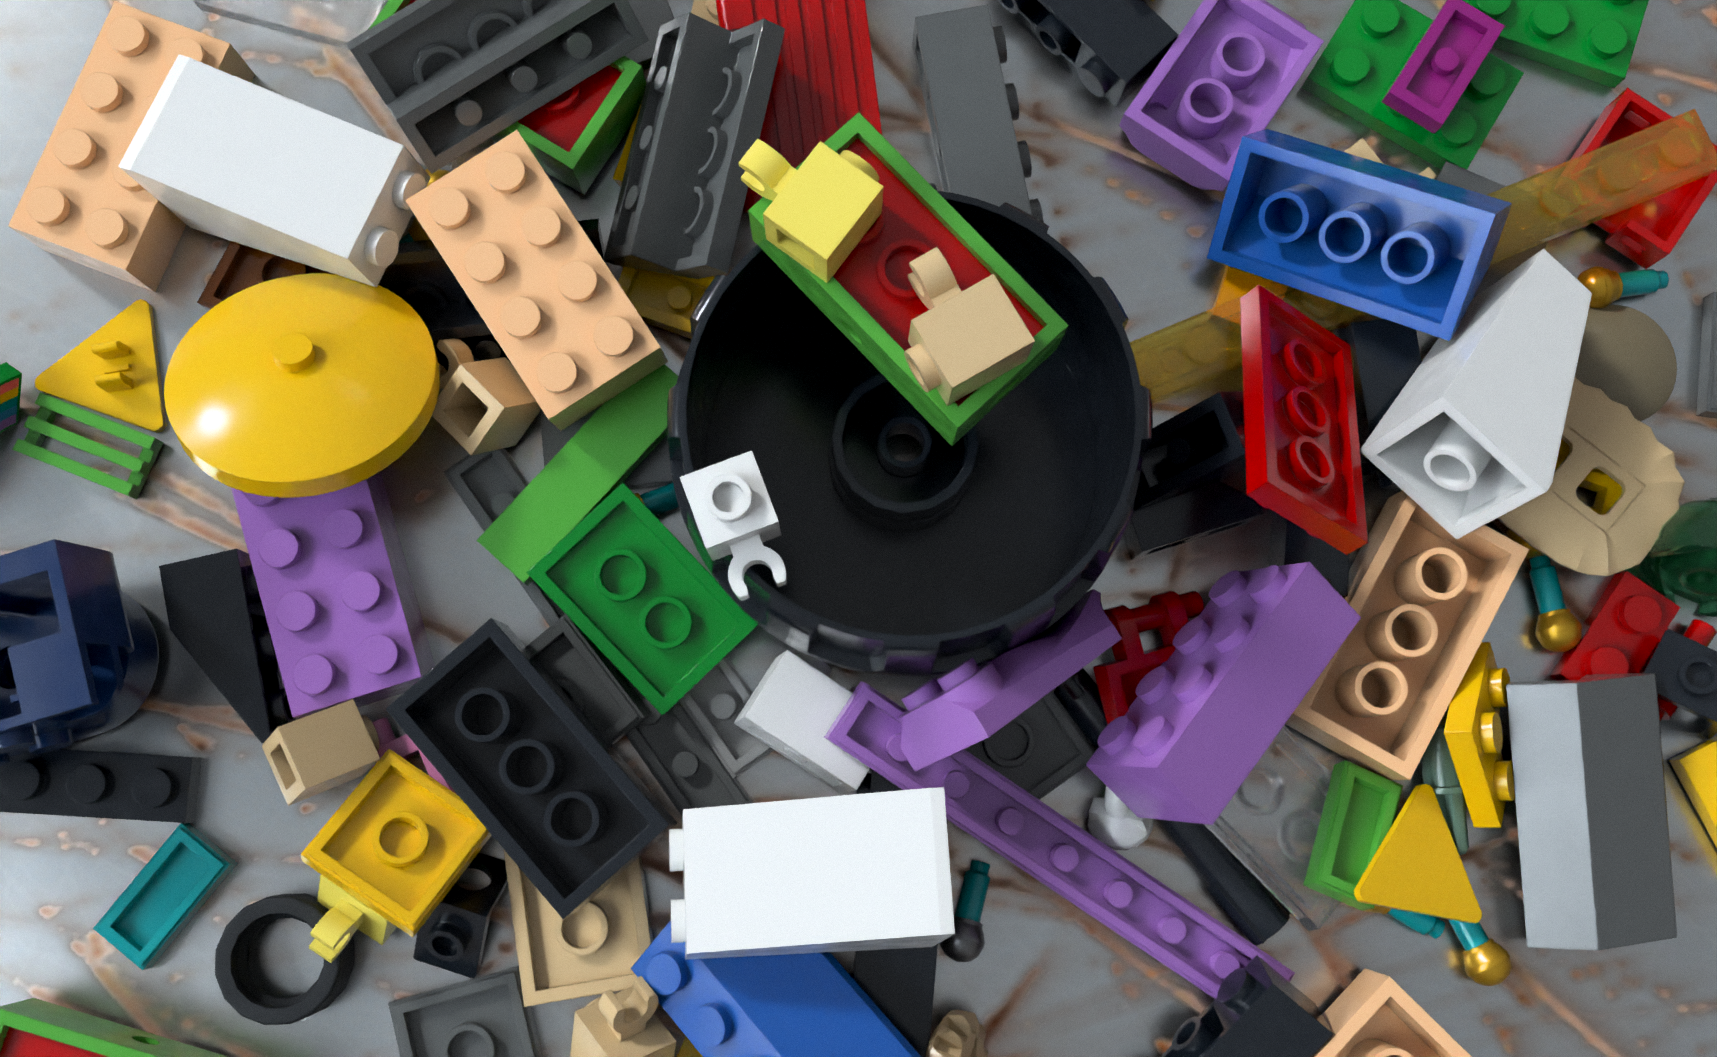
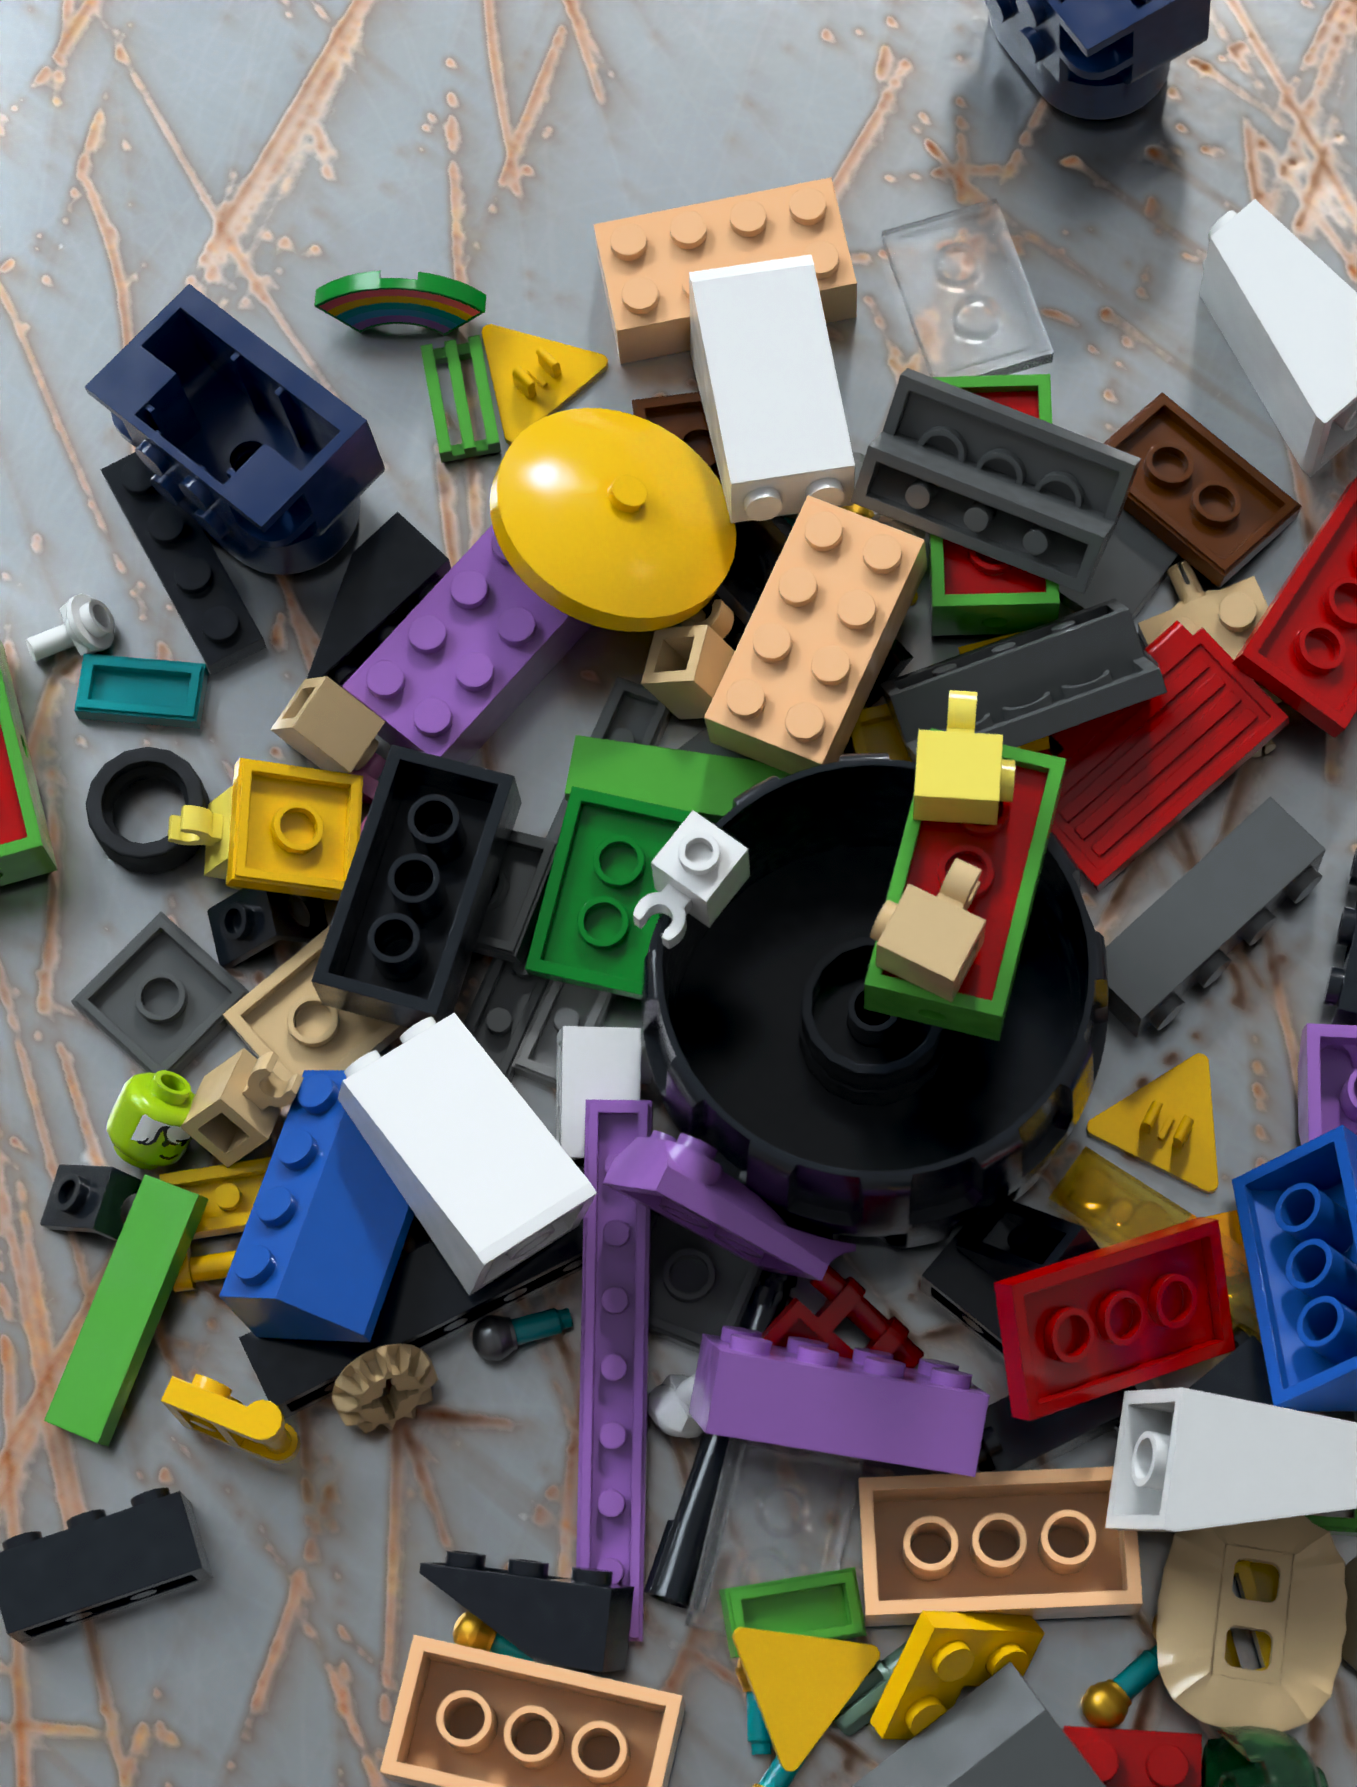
camera: 70 degrees right, 10 degrees down
none -> white plate [26,594,115,662]
none -> yellow piece [1086,1053,1219,1194]

